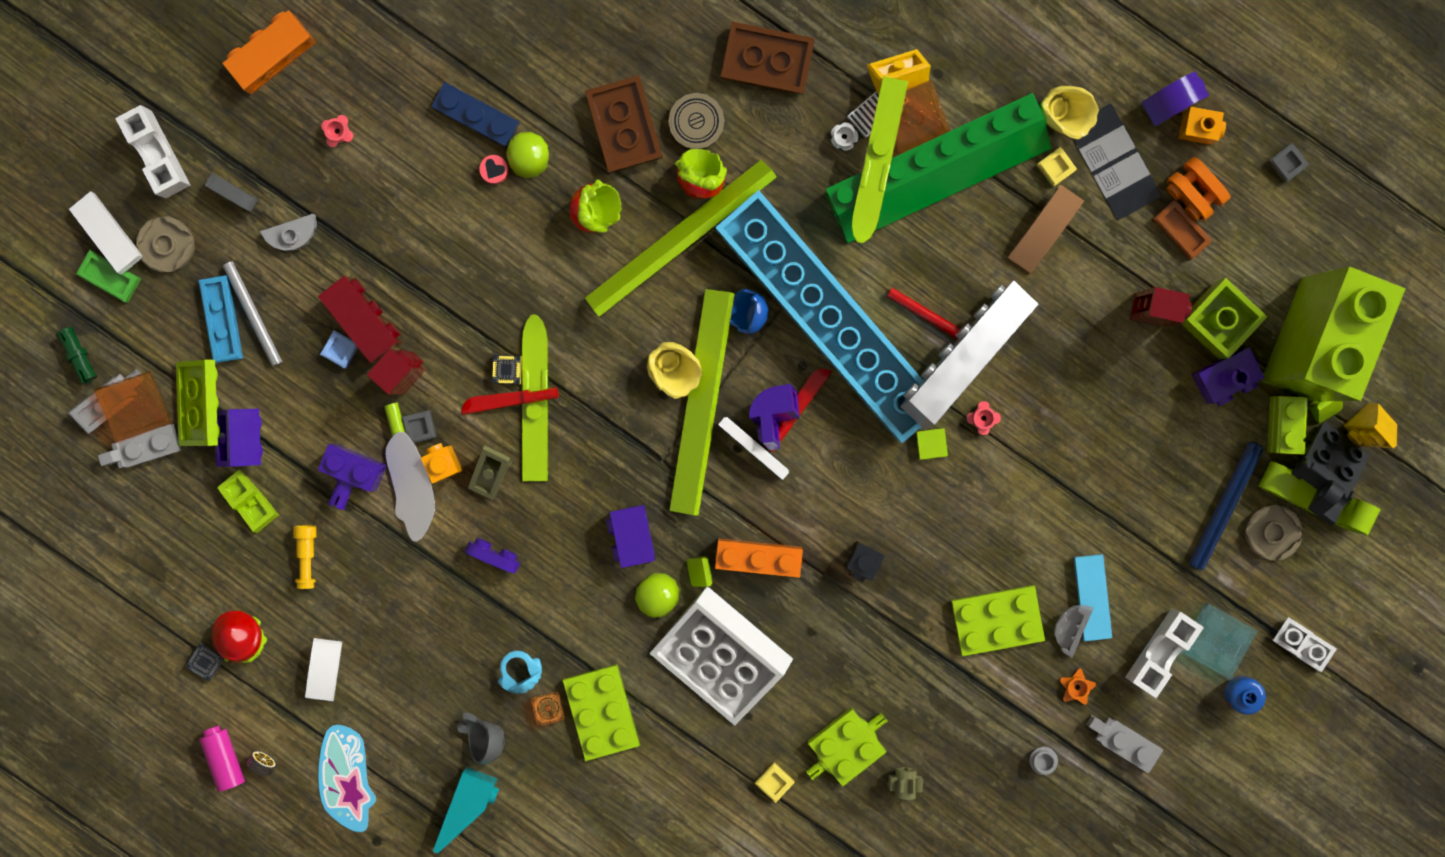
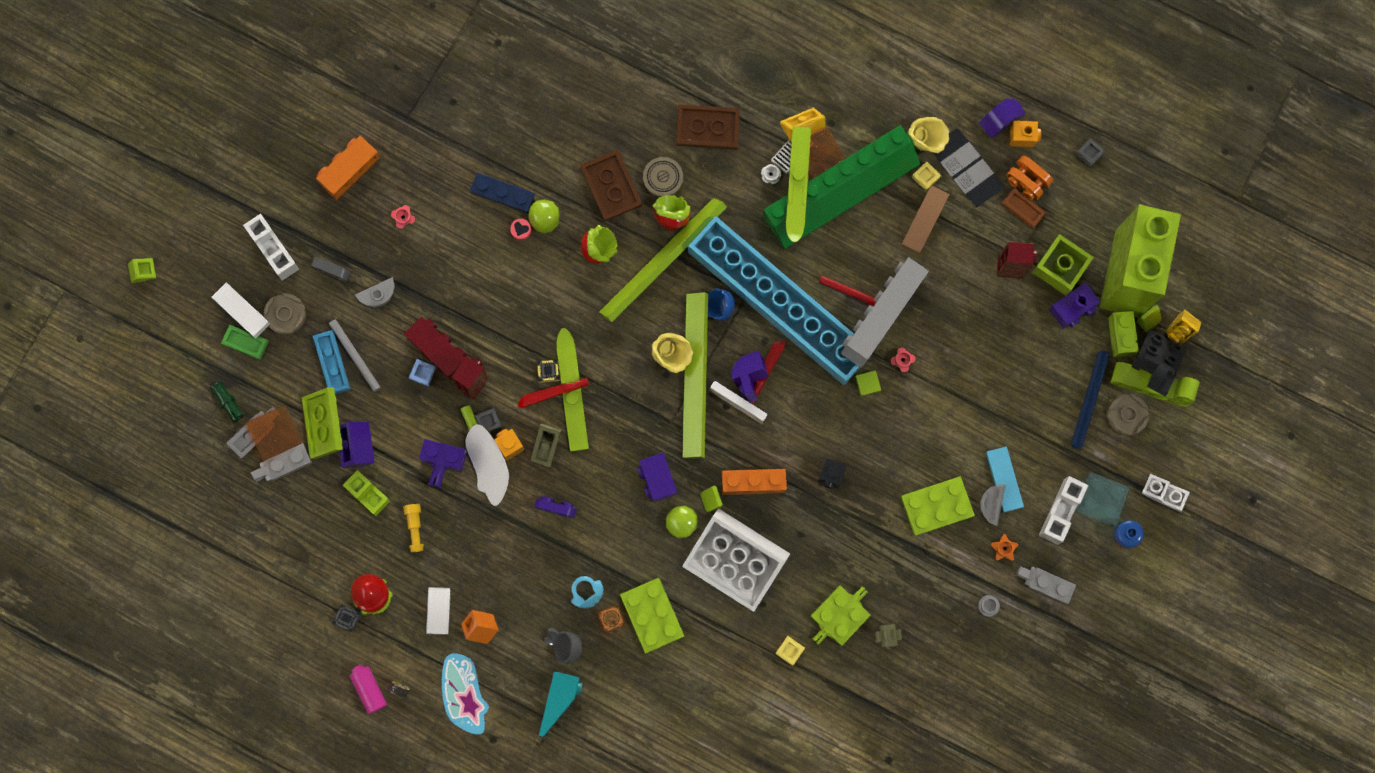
camera: 15 degrees left, 10 degrees down
none -> orange panel [461,610,498,644]

